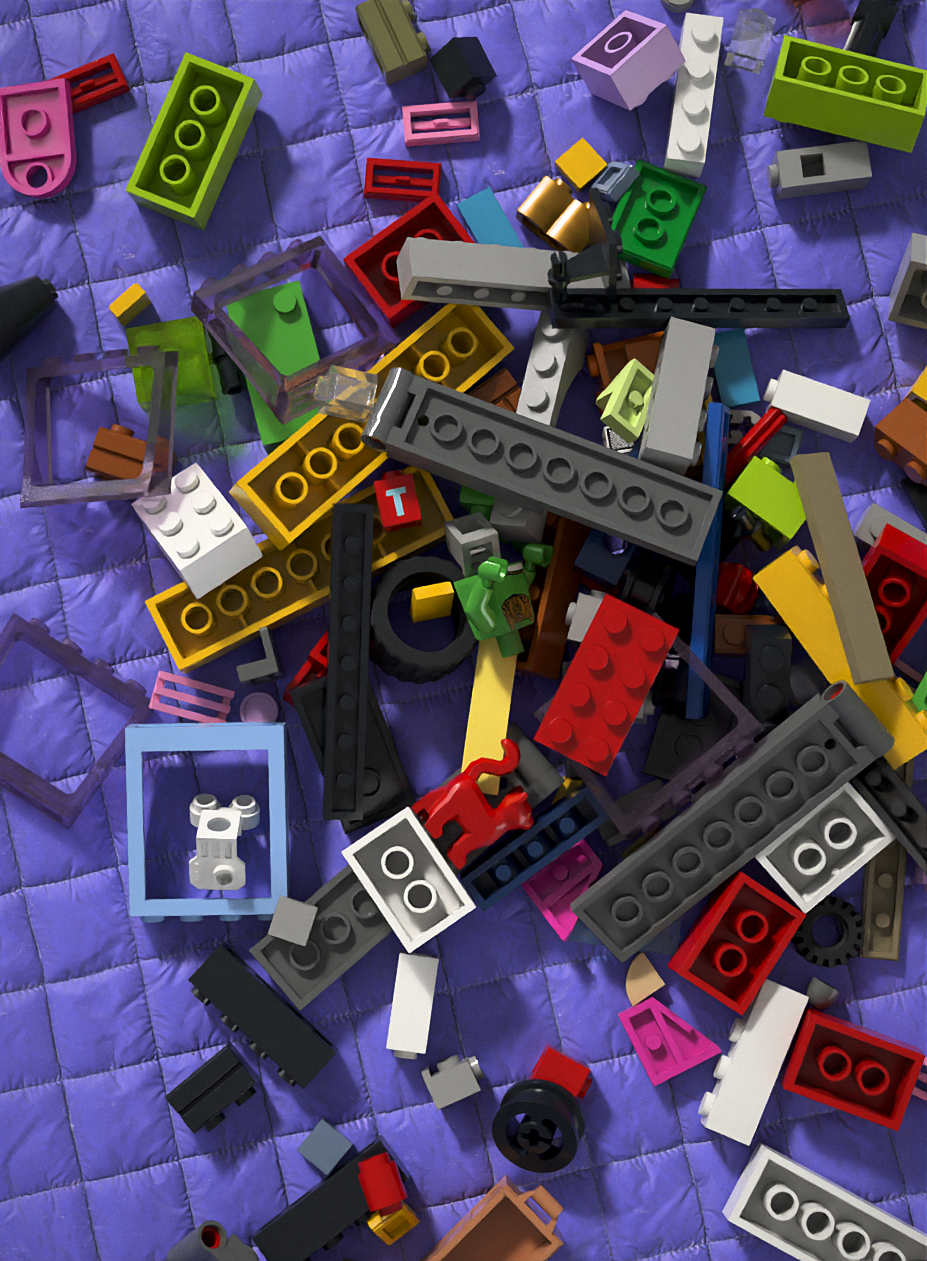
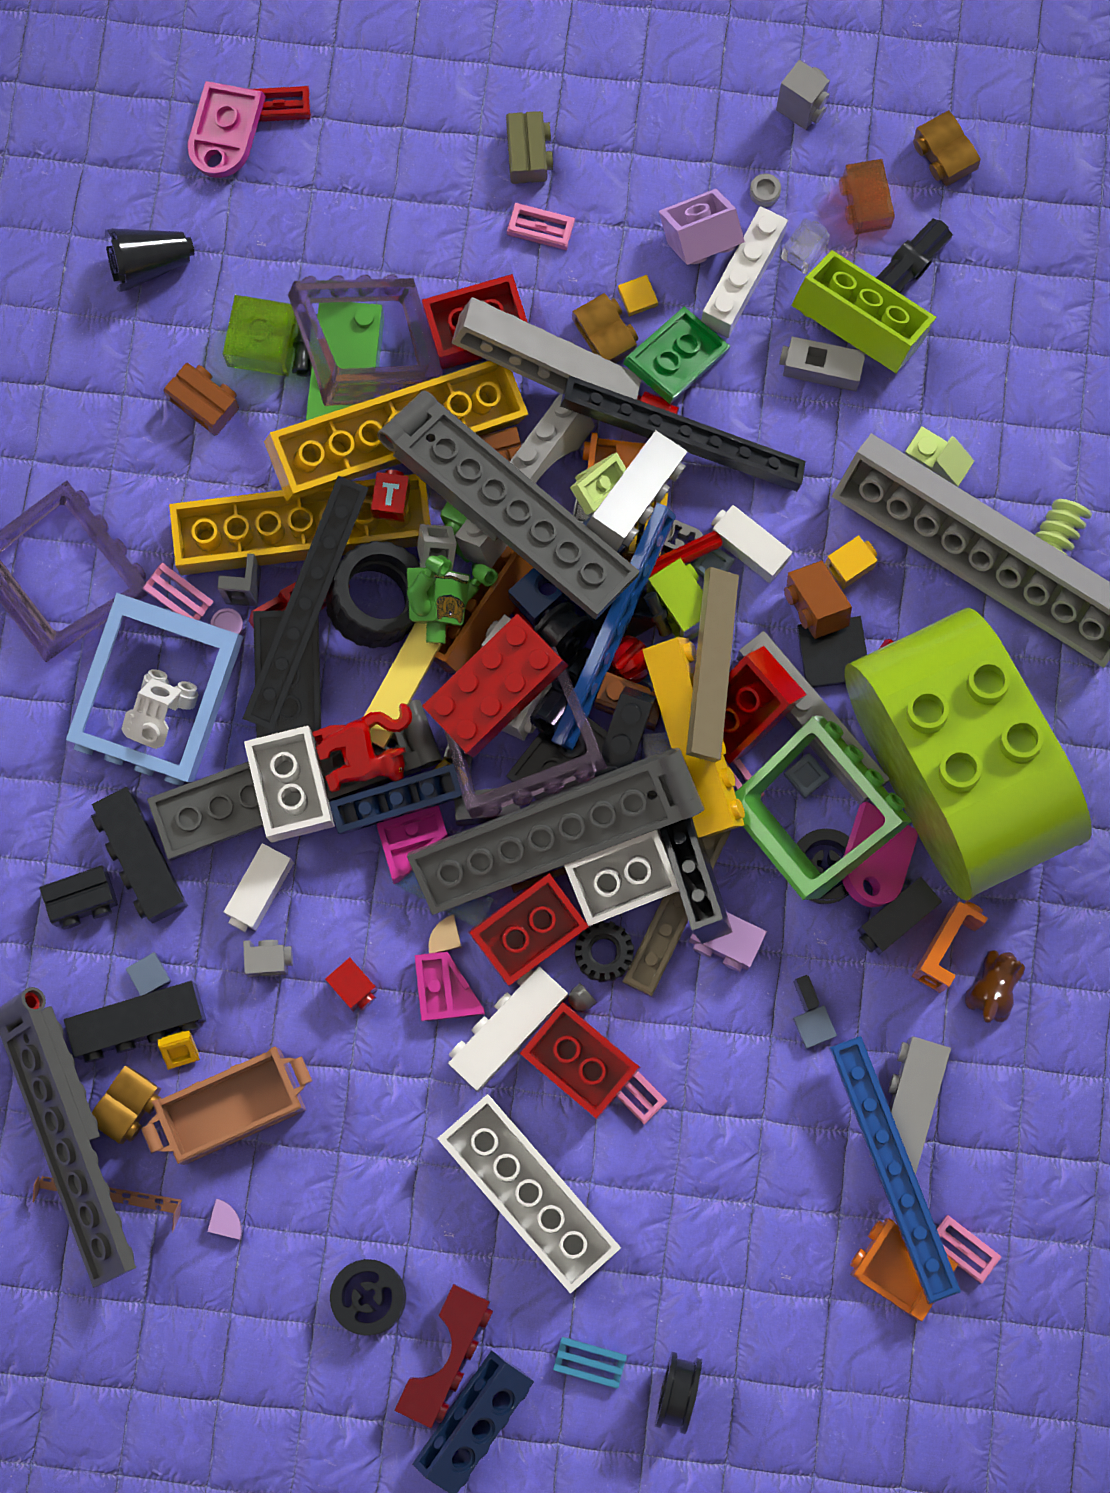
camera: 20 degrees right, 5 degrees down
clear purple windscreen [20,345,179,508] -> none
yellow tile [109,283,152,327] -> none
lime brick [125,52,263,231] -> none
white brick [131,463,263,599] -> none
light grey tile [268,895,319,946] -> none
clear brick [314,365,378,423] -> none
red brick [357,1152,408,1217] -> none
red tile [364,158,442,202] -> none
yellow tile [409,581,454,623] -> none
black brick [430,37,497,100] -> none
dark azure tile [457,187,524,248] -> none
black wheel [492,1079,586,1173] -> none
black plate [547,187,623,302] -> none
sand blue tile [590,161,640,203] -> none
dark azure tile [712,328,760,409] -> none

